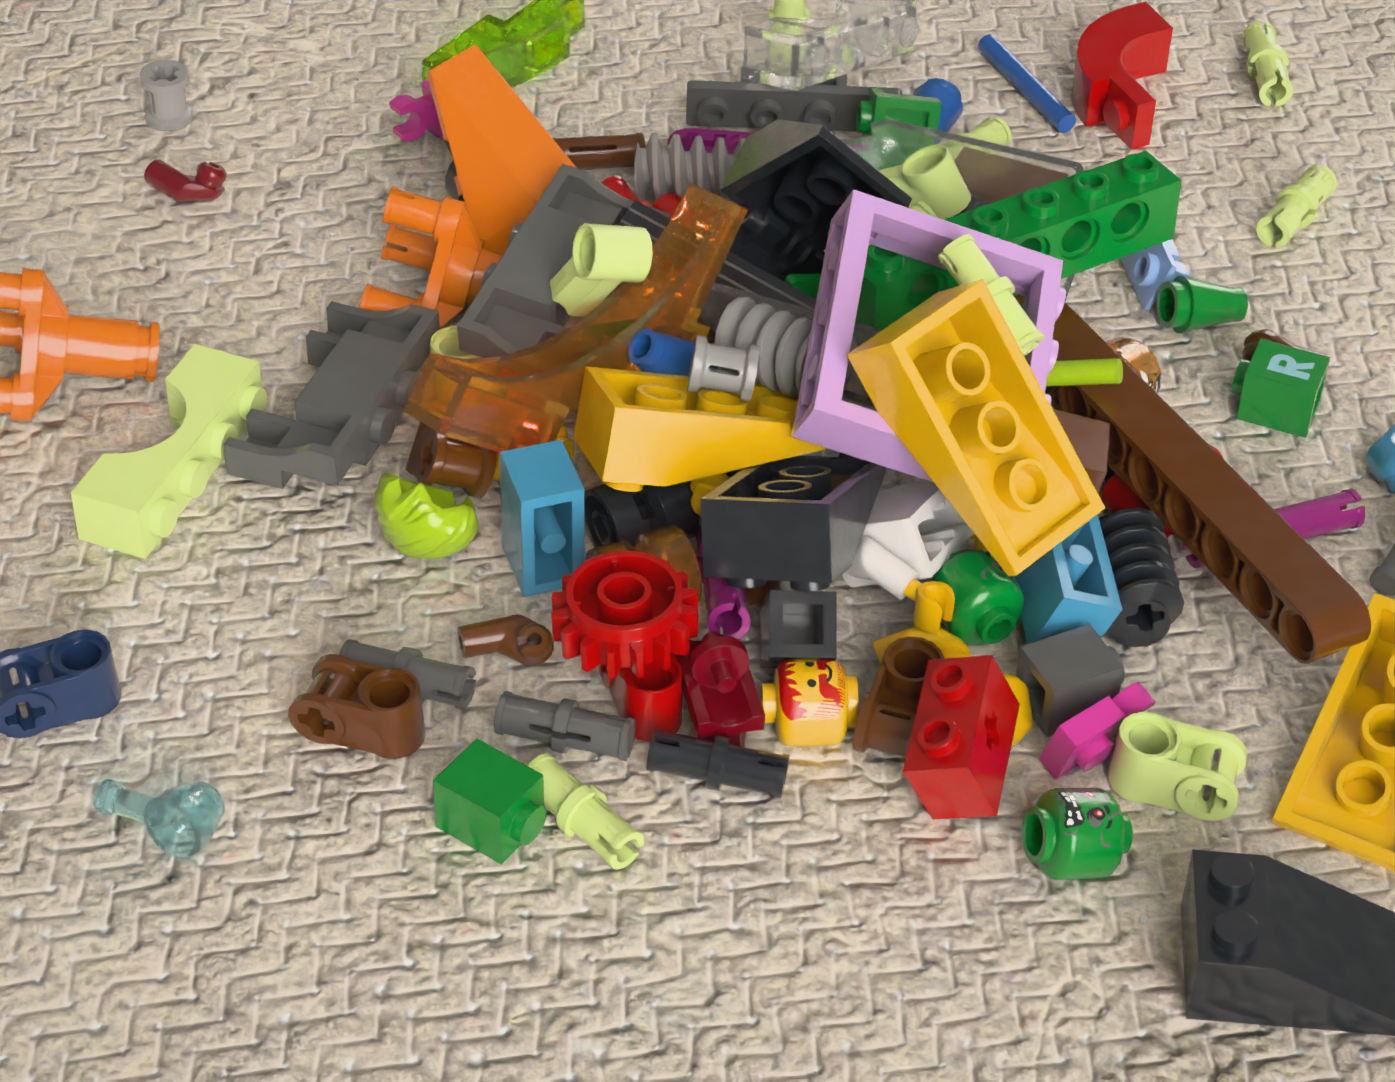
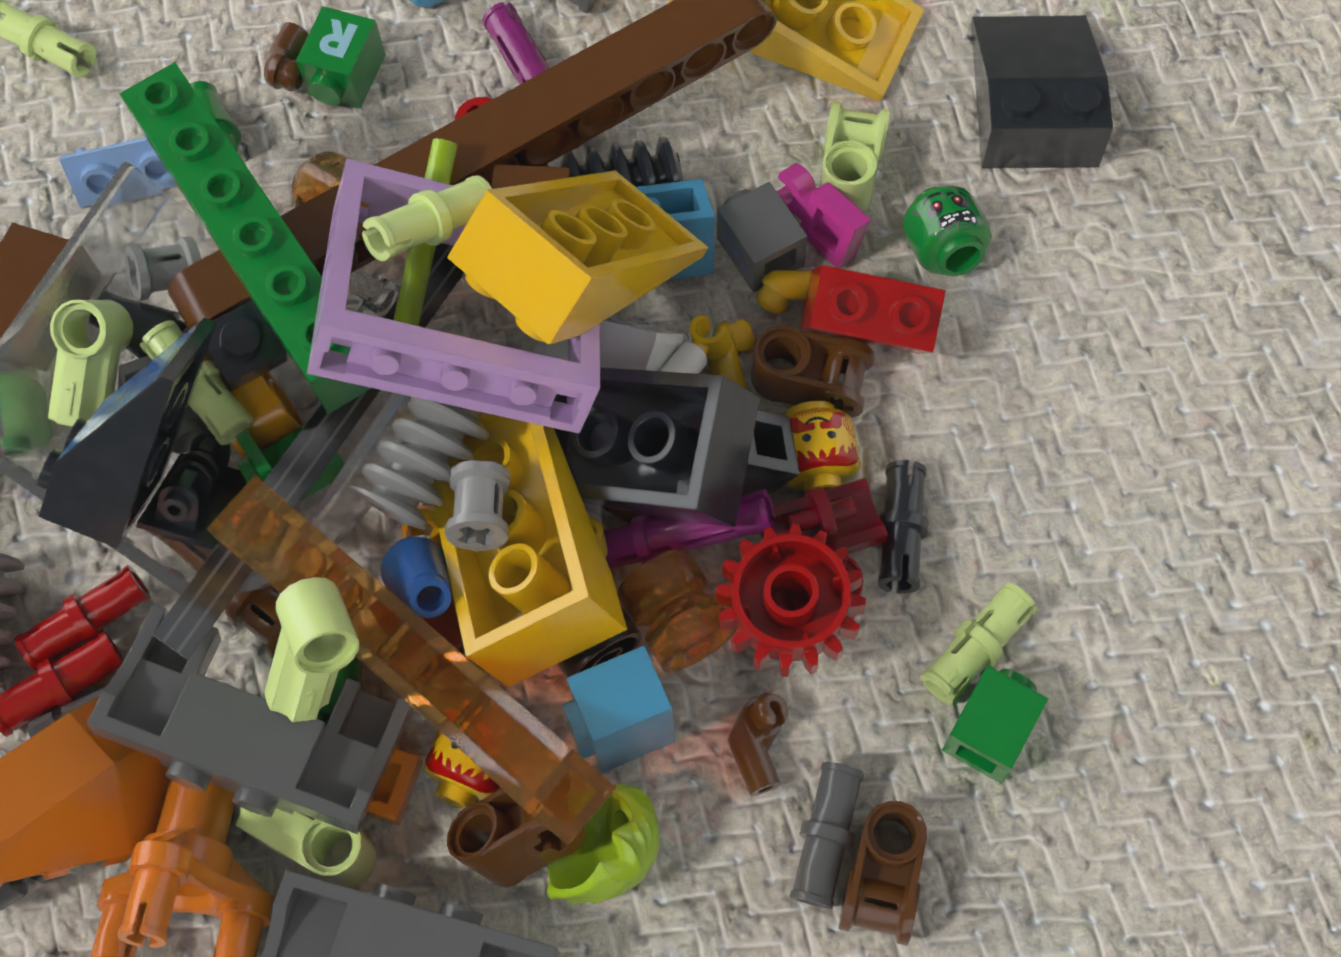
camera: 90 degrees left, 25 degrees up
dark grey pin [494,691,636,761] -> none
green head [931,550,1025,646] -> none

